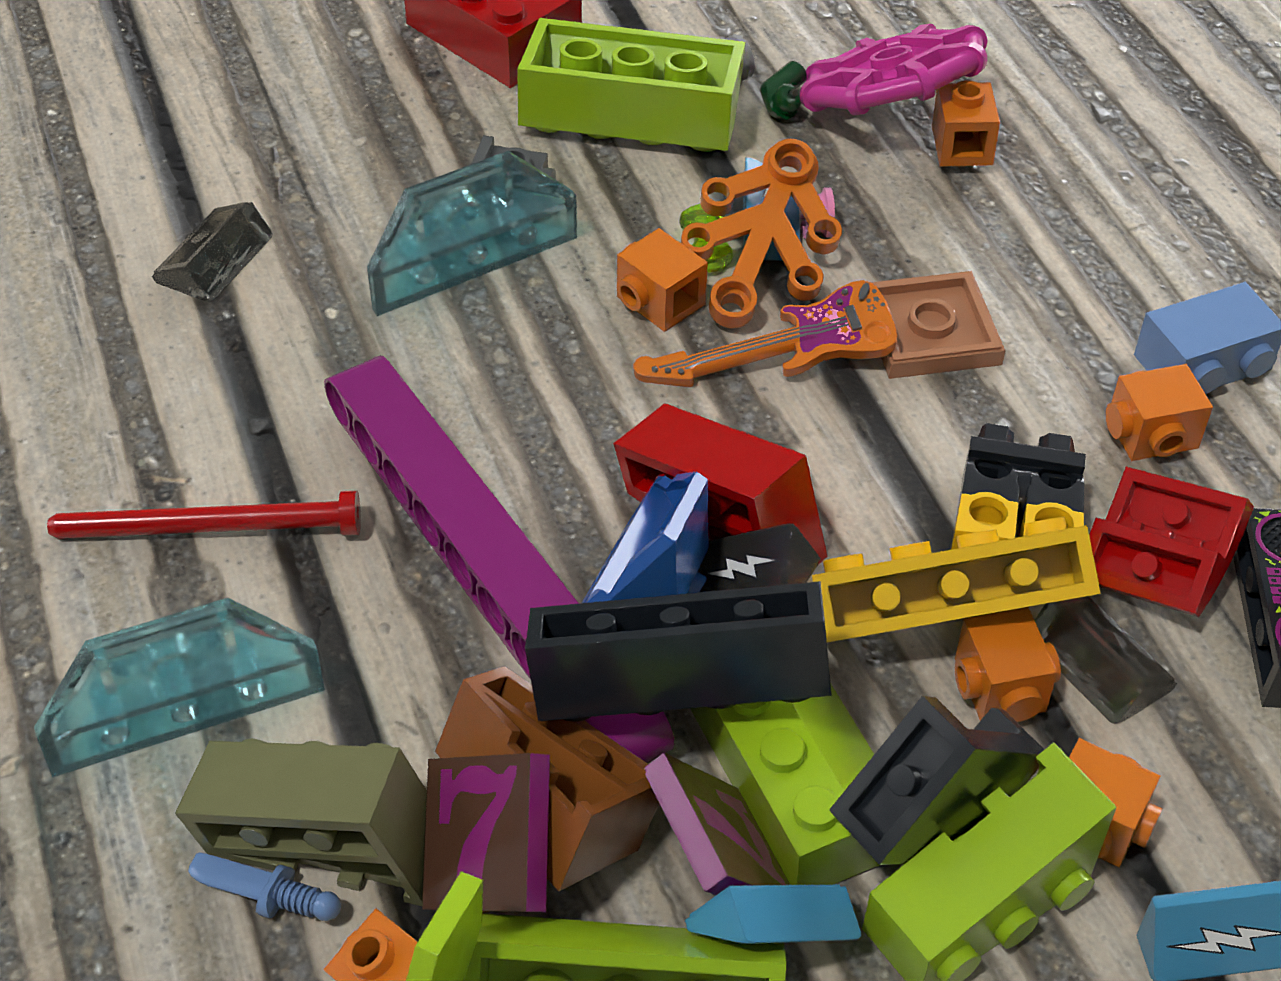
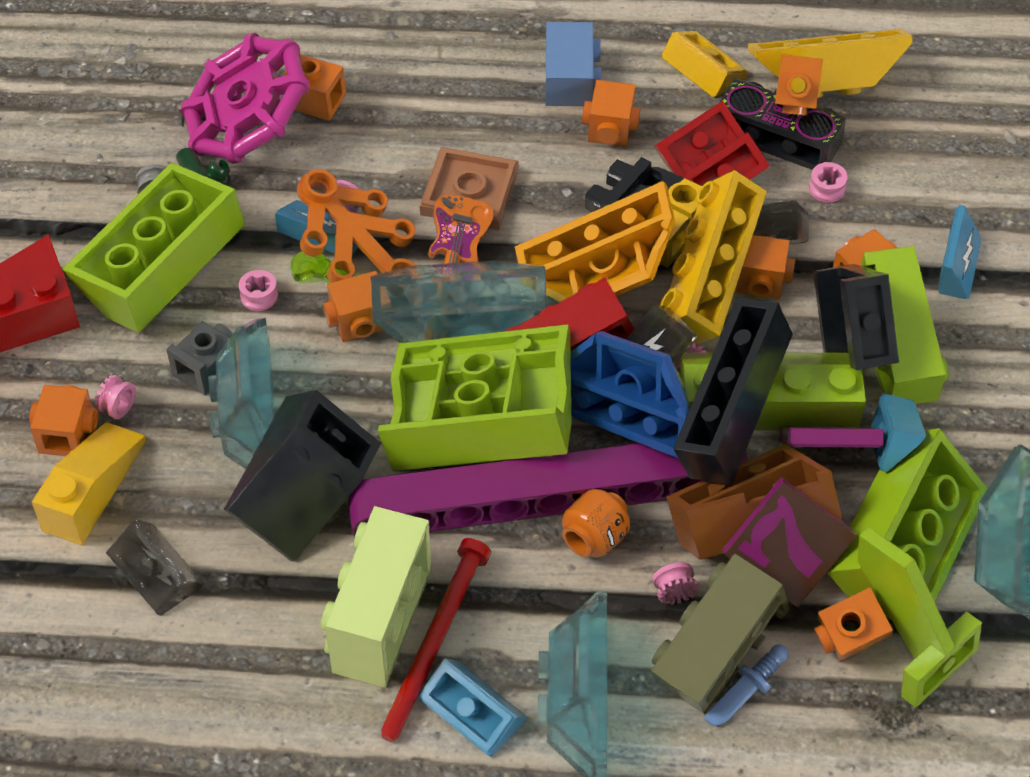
camera: 65 degrees left, 5 degrees up
none -> orange brick [29,385,98,456]
none -> yellow slope [32,422,147,546]
none -> bright pink bush [94,375,137,419]
none -> black slope [224,390,381,561]
none -> bright pink bush [238,270,278,311]
none -> yellowish green brick [321,506,432,688]
none -> clear light blue wedge [370,261,546,343]
none -> lime piece [378,324,572,471]
none -> dark azure slope [417,658,527,757]
none -> light orange wedge [515,181,675,302]
none -> orange head [562,489,630,558]
none -> bright pink bush [652,562,699,605]
none -> bright pink bush [809,162,848,203]

